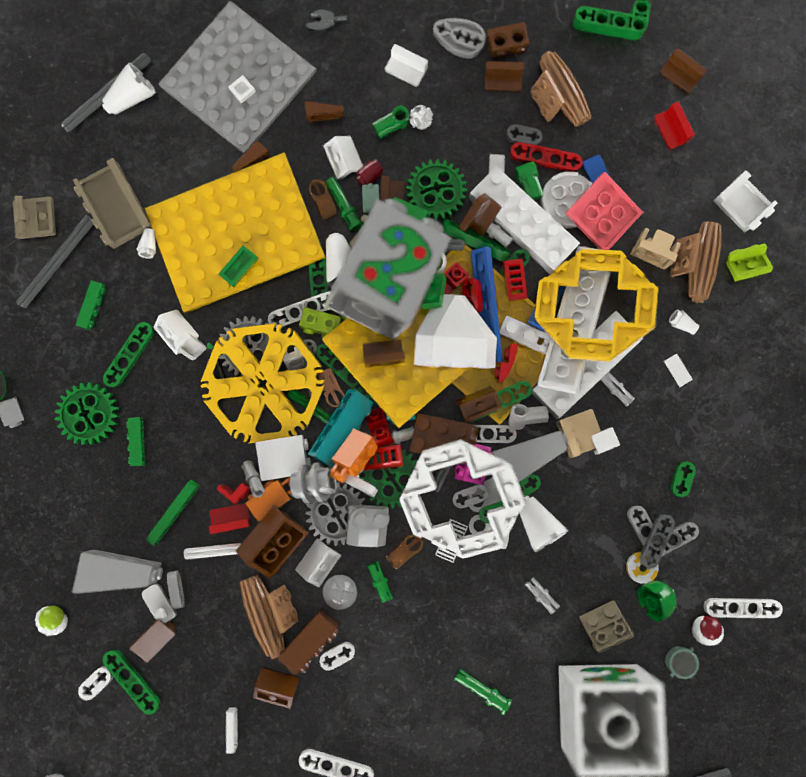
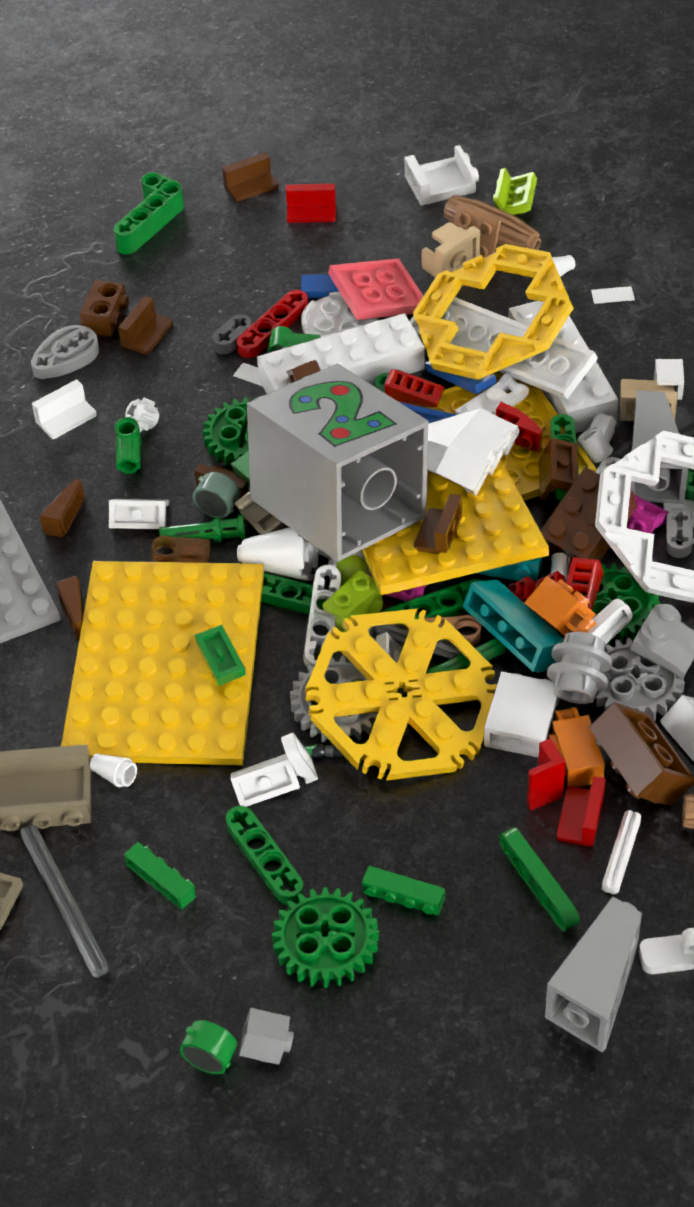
camera: 60 degrees left, 35 degrees down
lime hair [35,606,68,636] -> none
light grey beam [167,571,185,609] -> none
light grey pin [241,461,265,497] -> none
dark red brick [356,159,384,186] -> none
medium nougat plate [530,51,592,127] -> none
light grey pin [600,372,635,406] -> none

